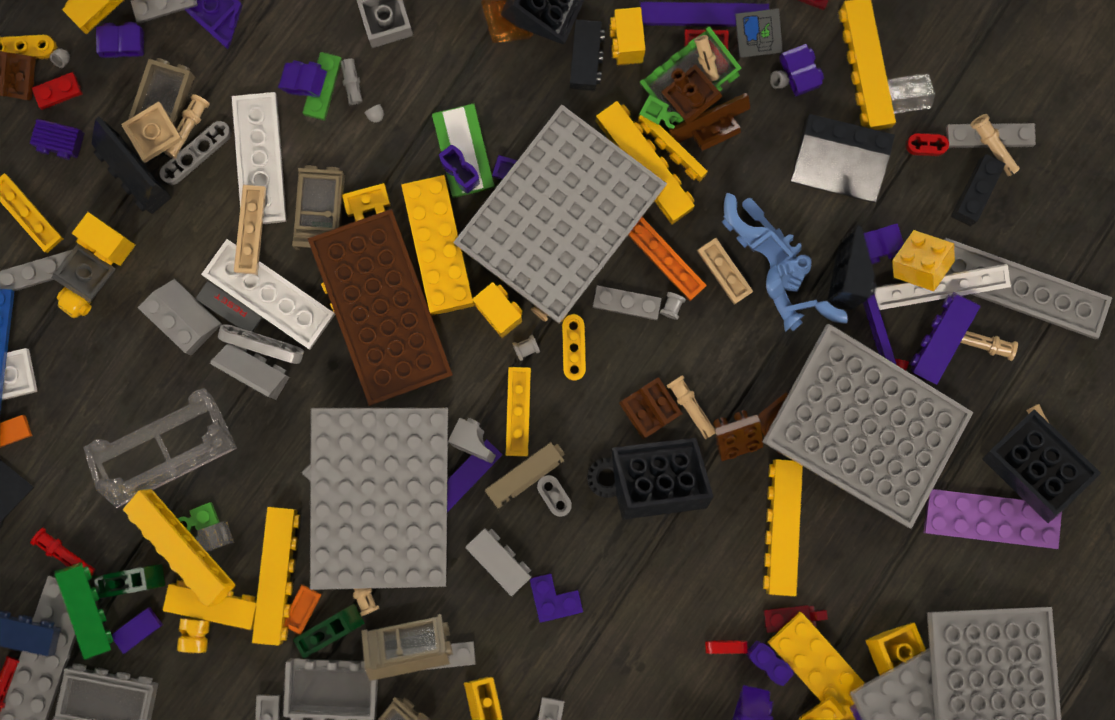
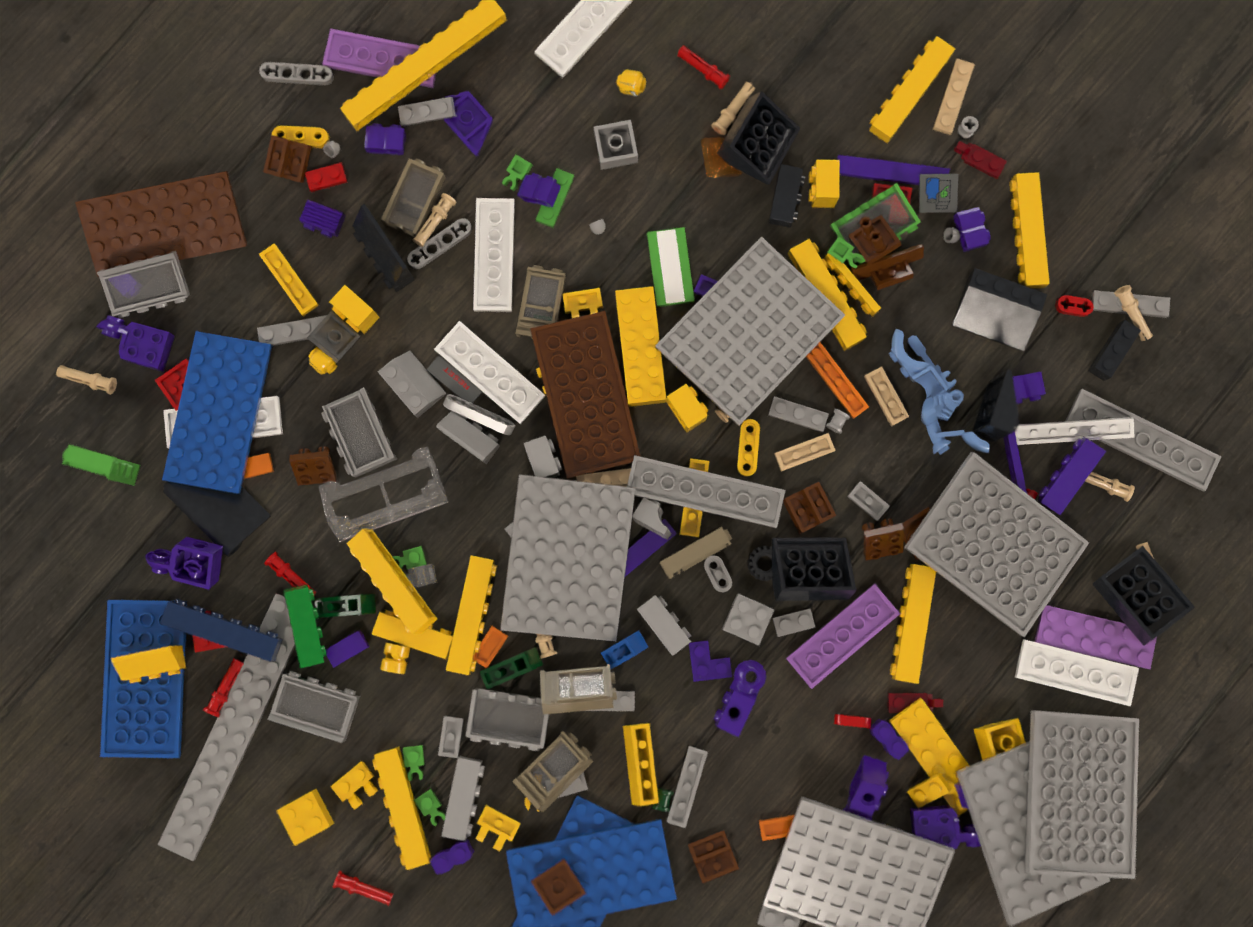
camera: 10 degrees right, 0 degrees up
tan plate [121,102,183,163] -> none
tan plate [234,185,266,275] -> none
light grey pin [340,59,363,105] -> none
dark purple brick [439,145,480,193] -> none
light grey bush [512,335,540,361] -> none
tan pin [666,375,715,439] -> none
tan pin [694,35,720,81] -> none
clear bracket [887,74,935,113] -> none
yellow brick [892,230,955,292] -> none
none -> reddish brown plate [289,446,337,486]
none -> window [321,387,397,478]
none -> bright green plate [502,155,533,191]
none -> light grey brick [524,435,562,478]
none -> tan plate [576,468,631,487]
none -> blue arch [601,630,648,670]
none -> light grey plate [627,455,785,528]
none -> dark purple brick [713,660,766,737]
none -> light grey brick [722,594,774,645]
none -> light grey plate [772,608,815,637]
none -> tan plate [774,433,835,471]
none -> medium lavender plate [786,584,900,689]
none -> light grey plate [847,481,890,521]
none -> white plate [1015,640,1139,706]

